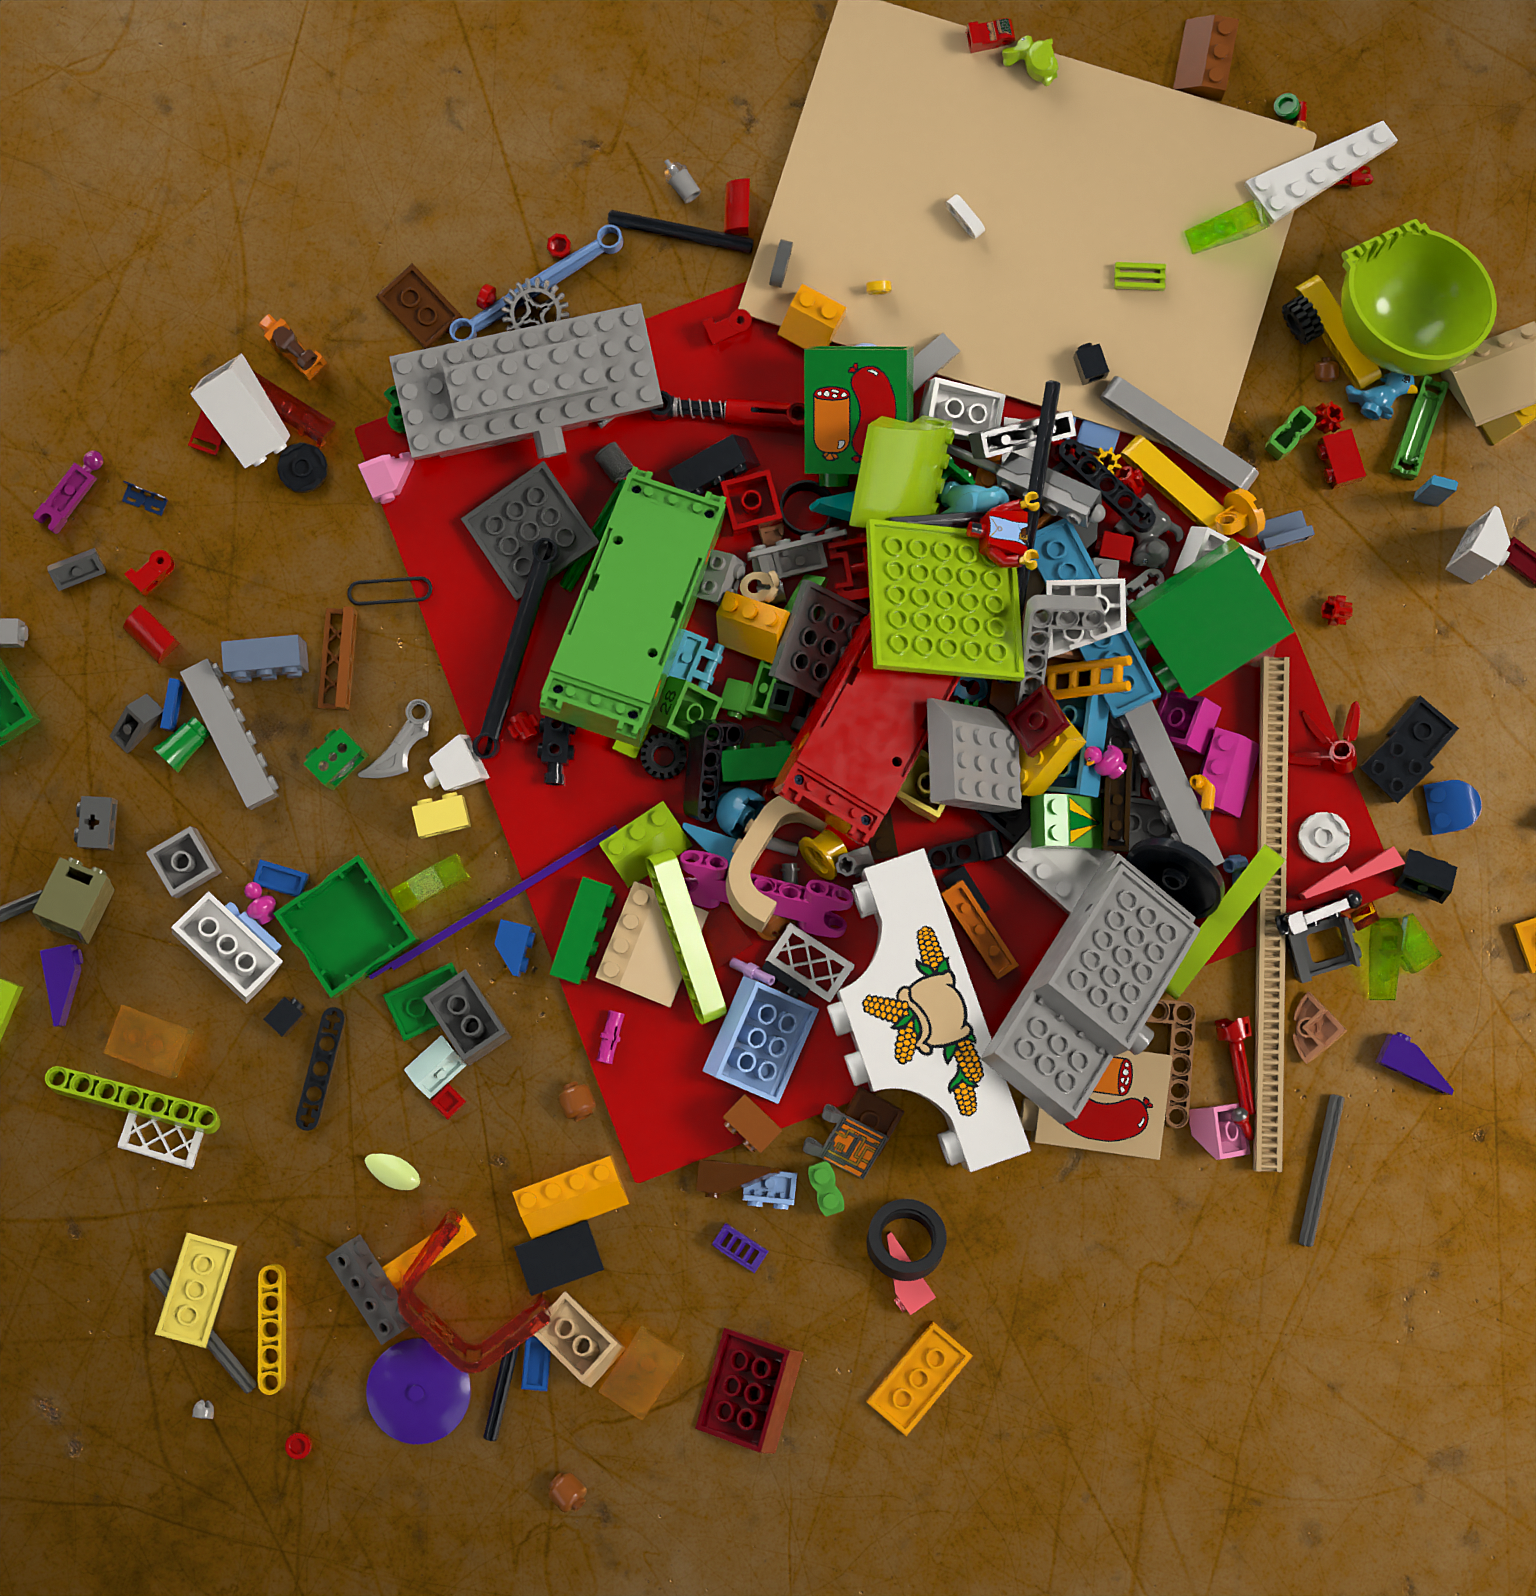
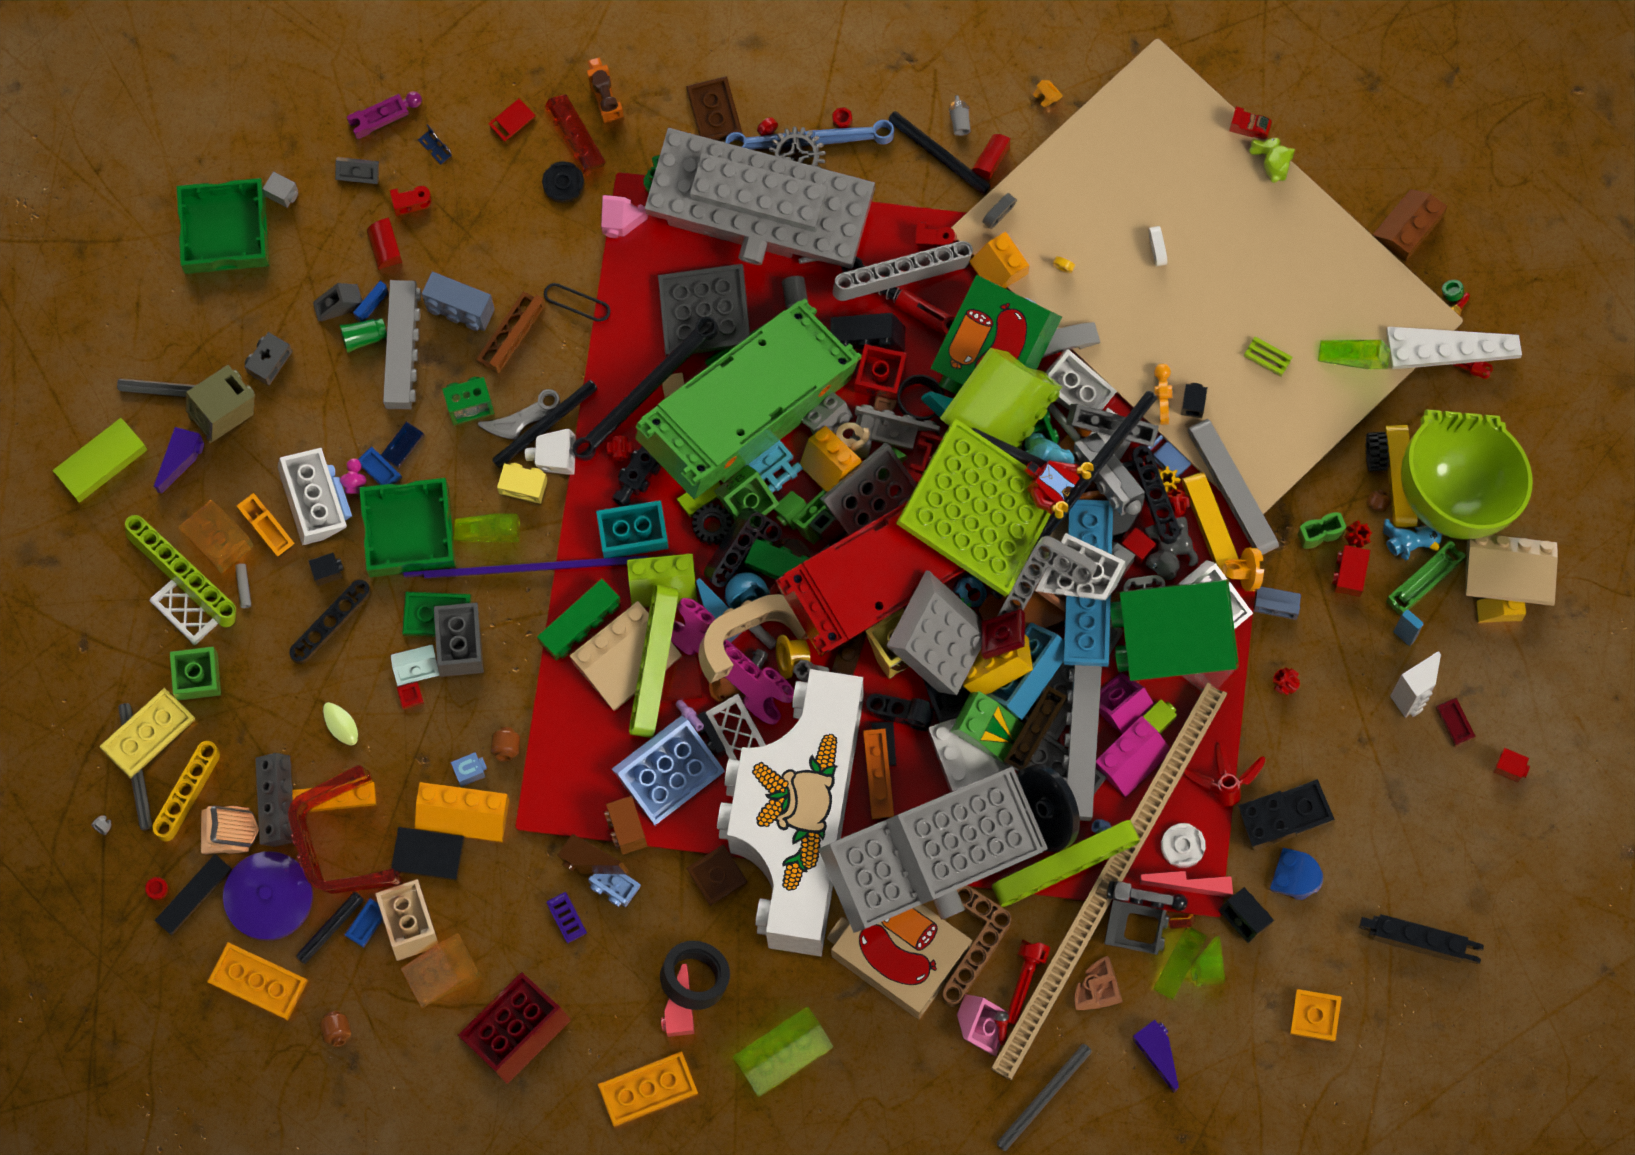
camera: 30 degrees right, 10 degrees down
light grey brick [146,826,222,898] -> none
white slope [190,353,290,468] -> none
blue slope [494,919,535,977] -> none
dark pink pin [596,1010,625,1064] -> none
flag [803,1104,888,1180] -> none
bright green brick [808,1160,844,1217] -> none
light orange bar [1045,655,1132,700] -> none
dark pink animal [1084,745,1127,780] -> none
light orange arm [1189,774,1215,811] -> none
none -> black tile [155,854,232,936]
none -> bright green brick [170,647,221,701]
none -> light nougat piece [201,806,259,855]
none -> light orange tile [207,942,308,1021]
none -> light grey piece [235,564,251,608]
none -> light orange slope [236,493,295,557]
none -> clear blue tile [381,421,424,469]
none -> medium blue brick [451,752,487,787]
none -> black axle [492,380,598,468]
none -> teal brick [596,500,669,558]
none -> light nougat tile [662,373,684,398]
none -> clear neon green slope [733,1006,833,1098]
none -> light grey beam [833,241,973,301]
none -> light orange tile [1033,80,1063,107]
none -> lime brick [1143,699,1177,734]
none -> light orange piece [1154,363,1172,425]

